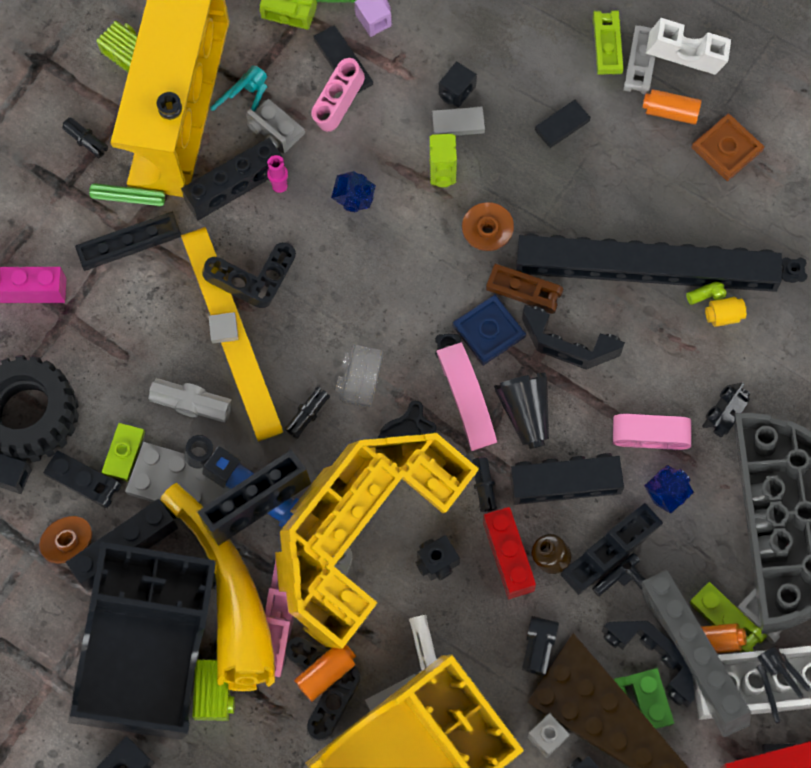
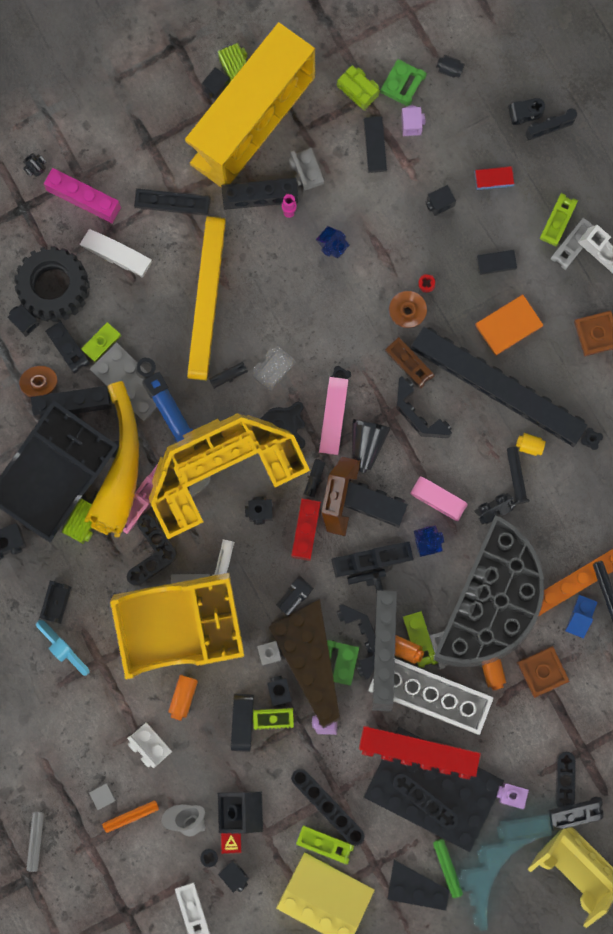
camera: 25 degrees right, 10 degrees up
black axle [62,117,108,158] -> none
bright green axle [89,183,166,206] -> none
light grey piece [148,378,233,423] -> none
black bush [156,92,182,120] -> none
black brick [197,450,311,546] -> none
black beam [202,242,296,308] -> none
light grey tile [208,312,239,344] -> none
teal plant [210,65,267,112] -> none
orange brick [294,644,356,702] -> none
bright pink beam [311,58,365,132] -> none
lime brick [429,134,457,187] -> none
light grey tile [432,107,485,136] -> none
dark blue tile [452,294,526,366] -> none
dark brown head [531,534,572,574] -> none
orange brick [642,89,702,125] -> none
lime arm [686,282,727,305] -> none
black plant [756,646,811,724] -> none
none -> white slope [80,229,152,277]
none -> black brick [201,67,230,100]
none -> reddish brown slope [321,457,360,536]
none -> red bush [418,274,435,293]
none -> red tile [474,166,514,190]
none -> orange tile [475,295,544,356]
none -> black axle [507,447,530,504]

